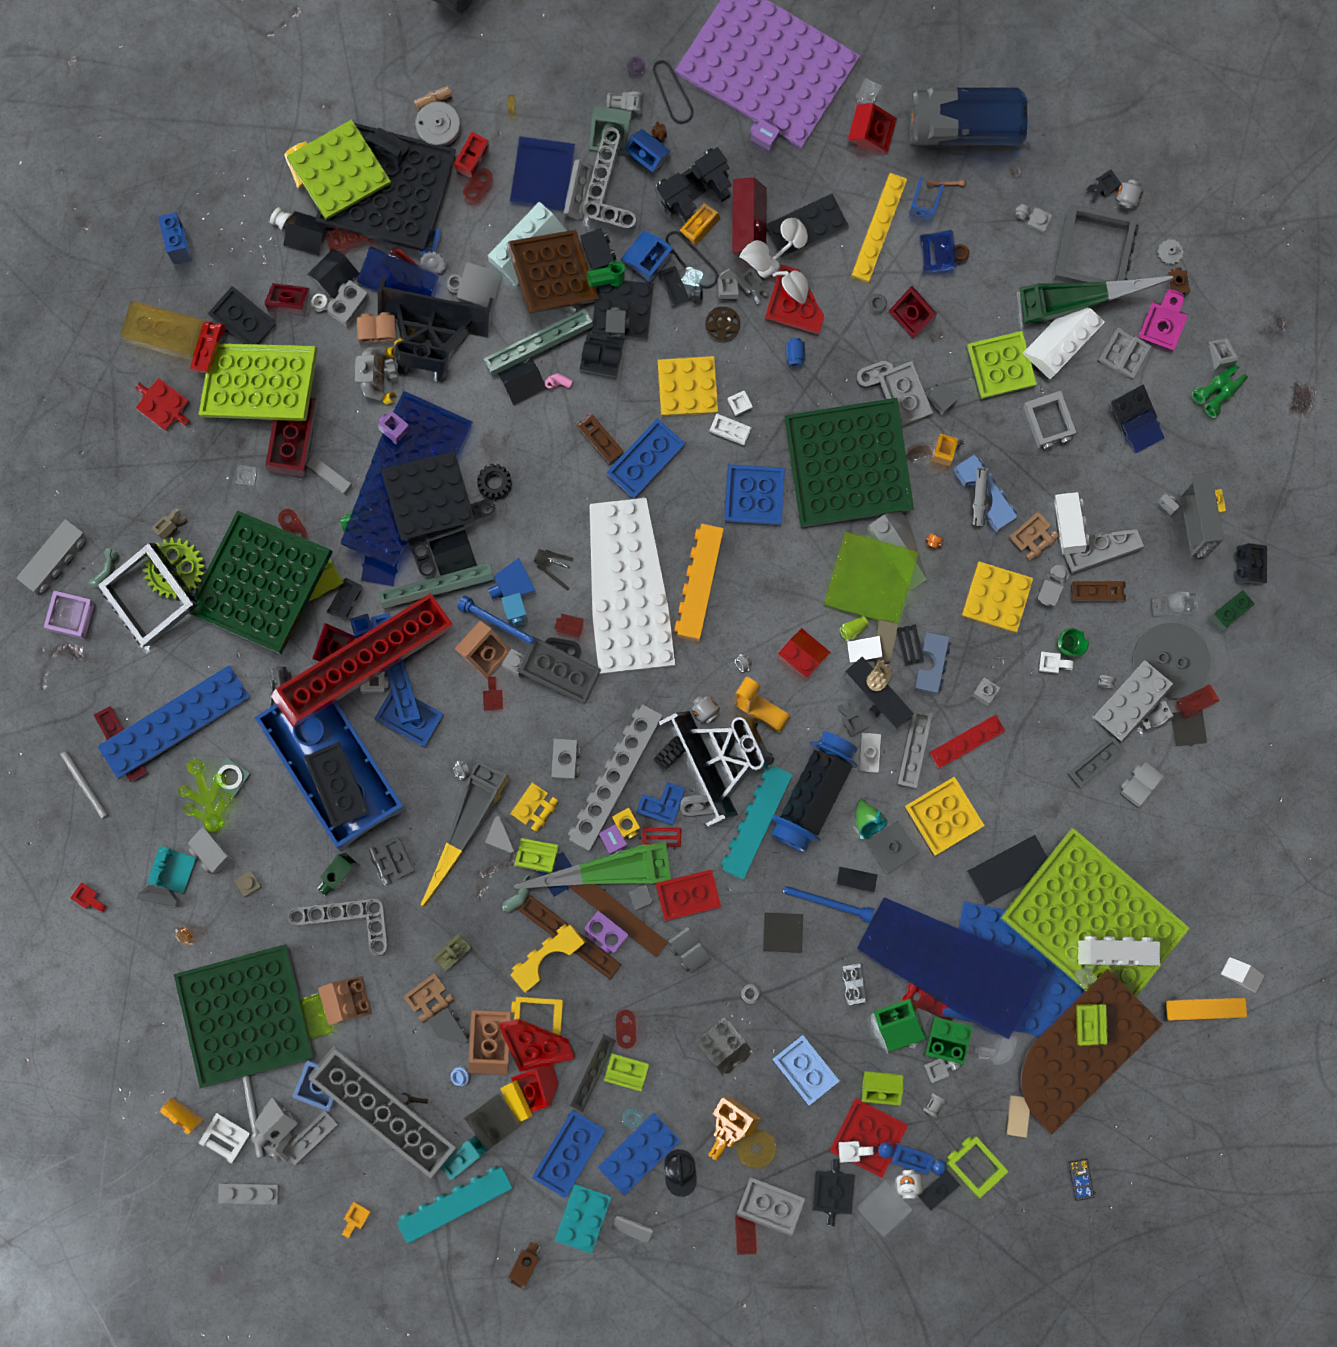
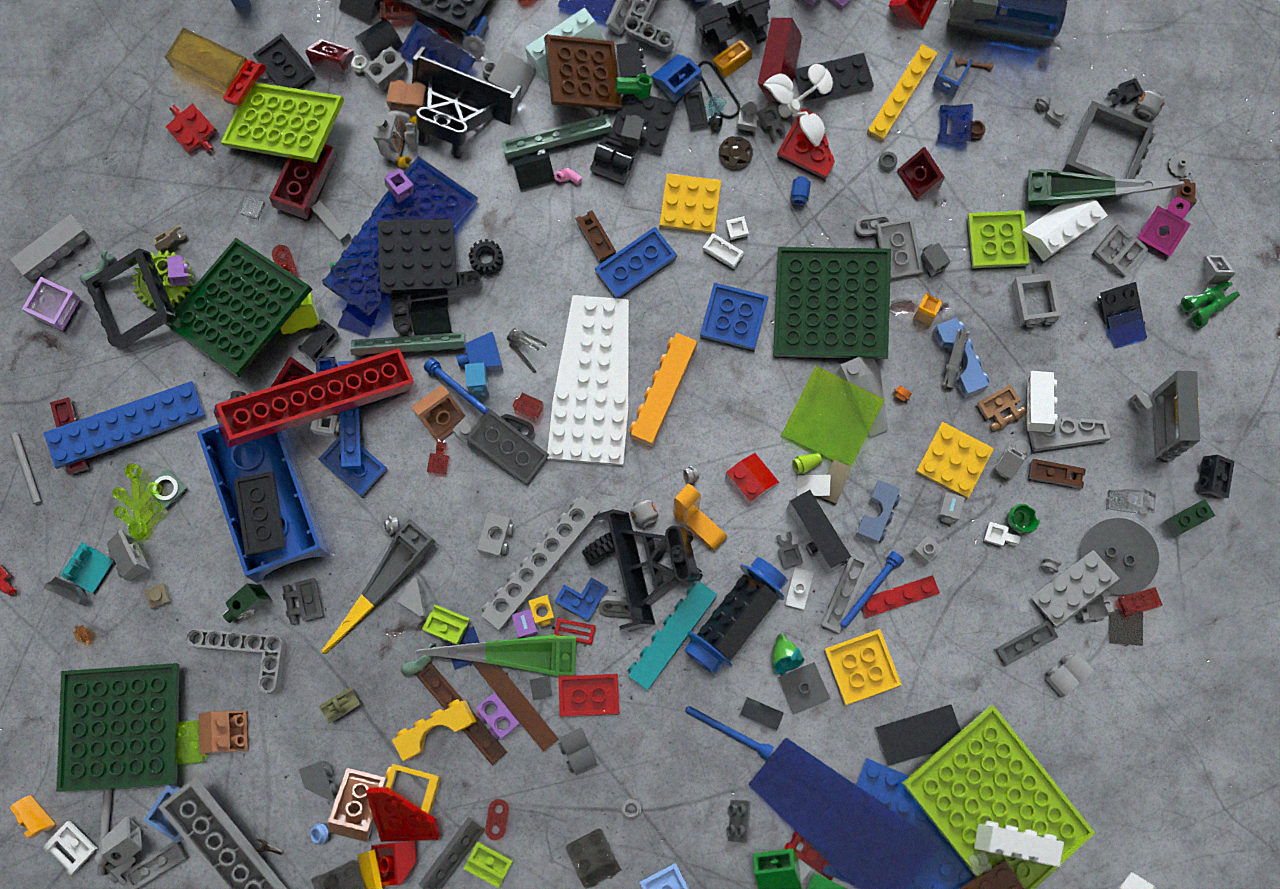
camera: 15 degrees right, 5 degrees down
medium nougat plate [403,973,454,1023] -> none
yellow plate [510,782,559,833] -> none
clear smoke tile [763,912,803,953] -> none
tan piece [867,660,893,691] -> none
black tile [897,624,924,666] -> none
none -> medium lavender brick [167,255,190,286]
none -> blue piece [840,551,904,628]
none -> light grey brick [937,492,965,524]

